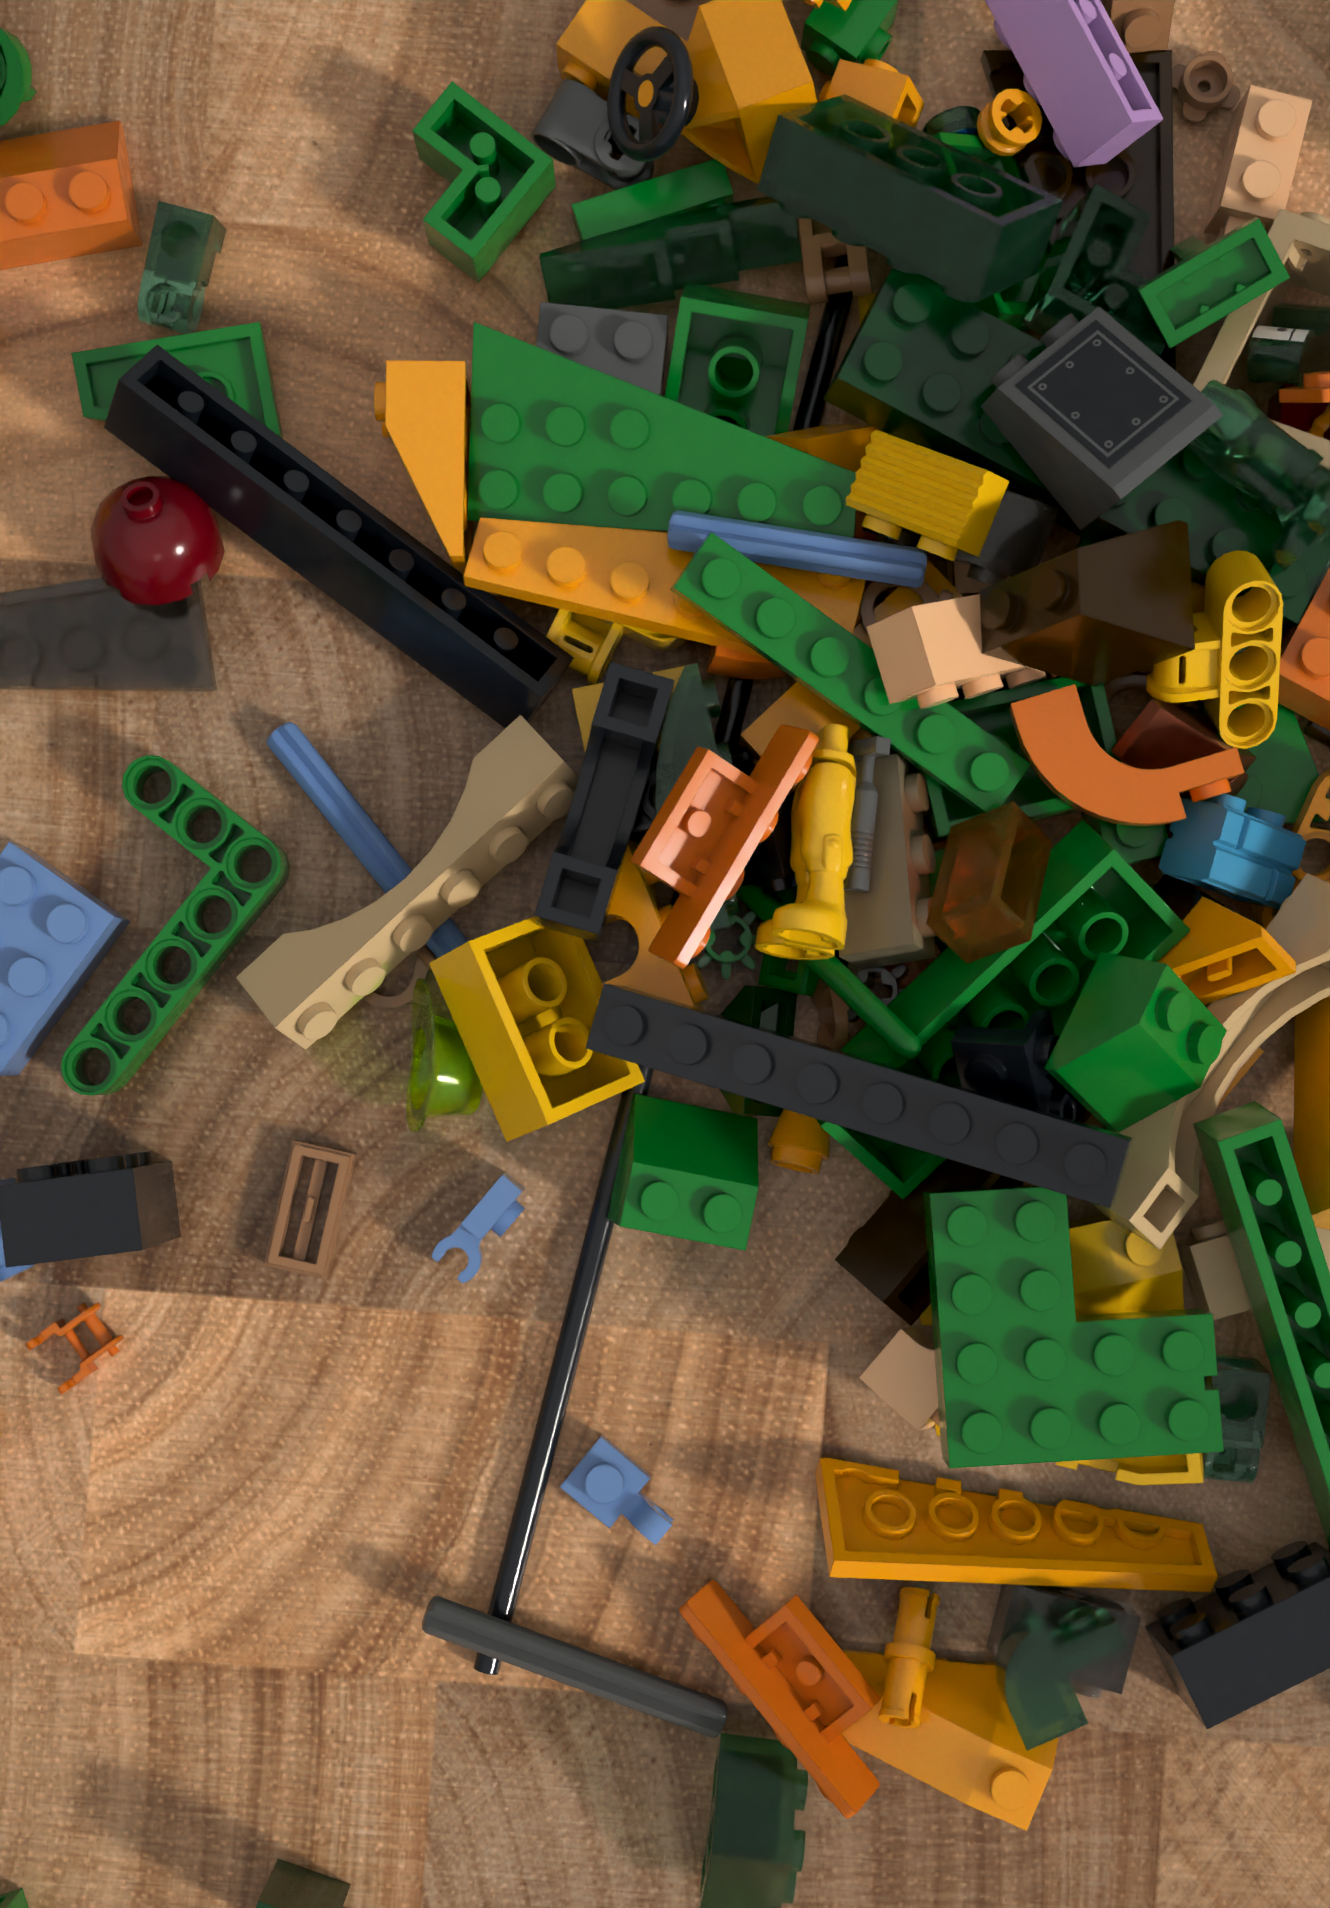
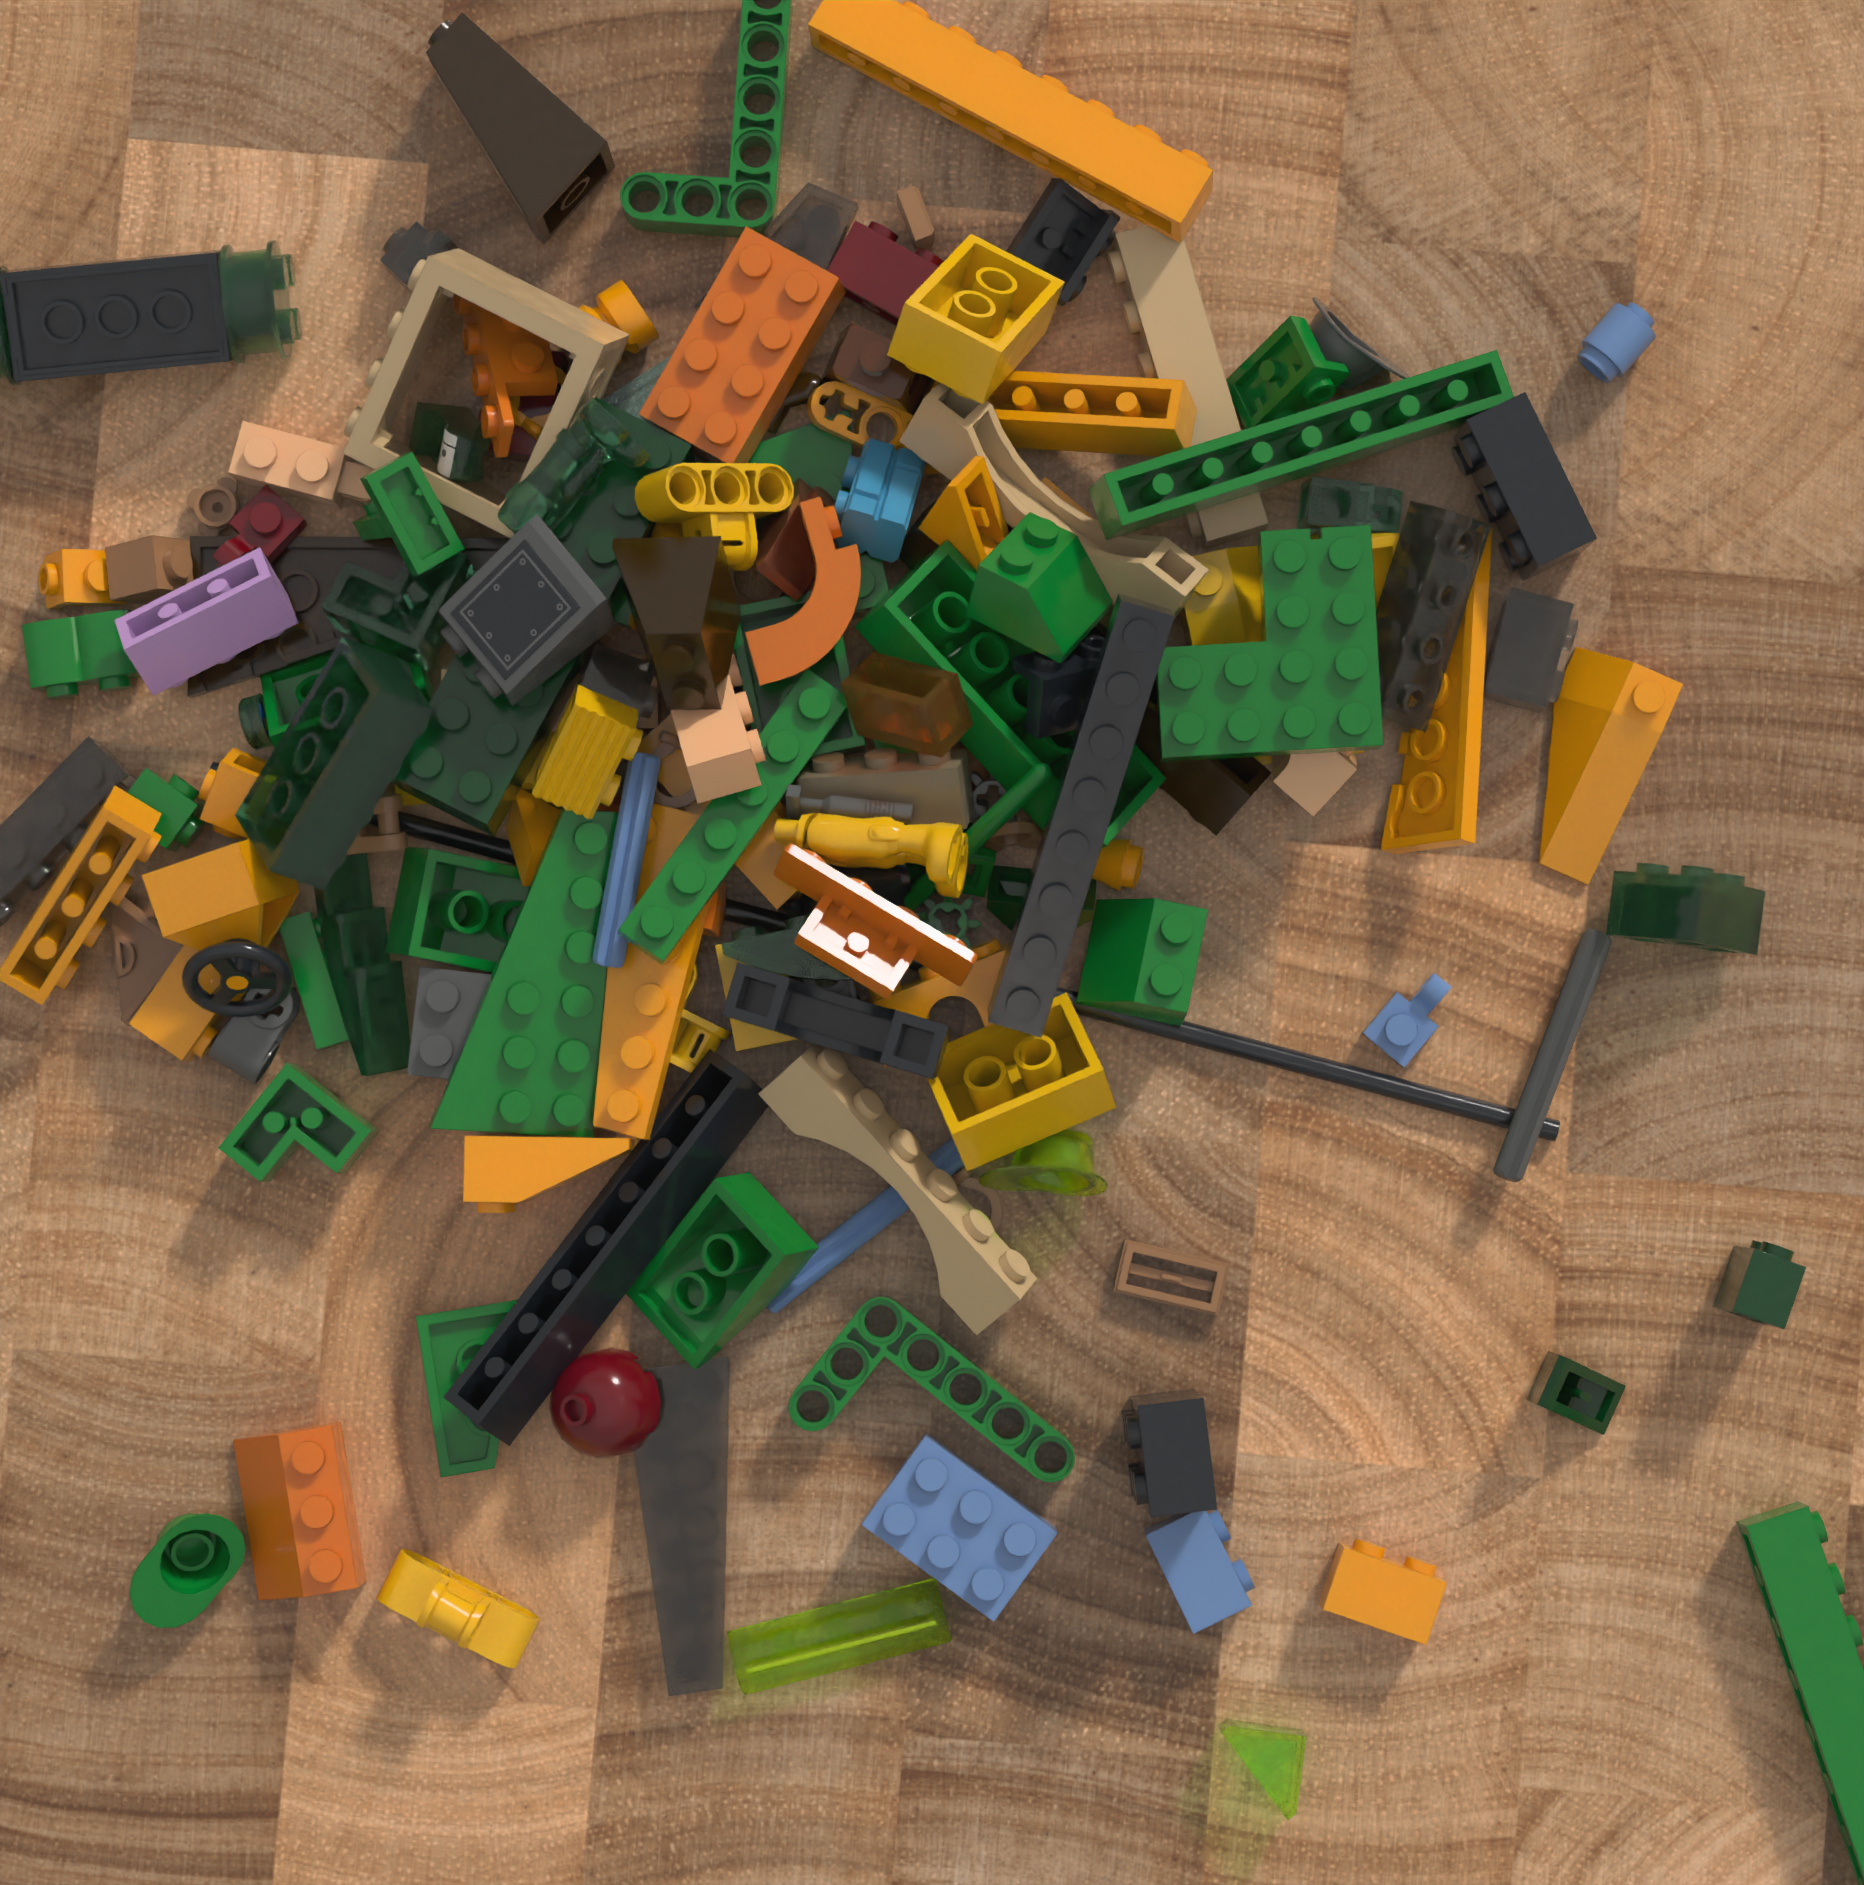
camera: 80 degrees left, 0 degrees up
orange piece [25,1302,124,1395] -> none
clear green leg [138,201,226,334] -> none
medium blue plate [432,1172,525,1284] -> none
orange bracket [679,1580,881,1819] -> none
light orange pin [878,1587,941,1729] -> none
light orange bush [977,89,1042,156] -> none
clear green brick [996,1606,1128,1751] -> none
none -> dark red plate [212,485,308,567]
none -> green slope [626,1172,819,1370]
none -> clear smoke brick [1376,501,1491,732]
none -> dark green slope [1527,1351,1626,1435]

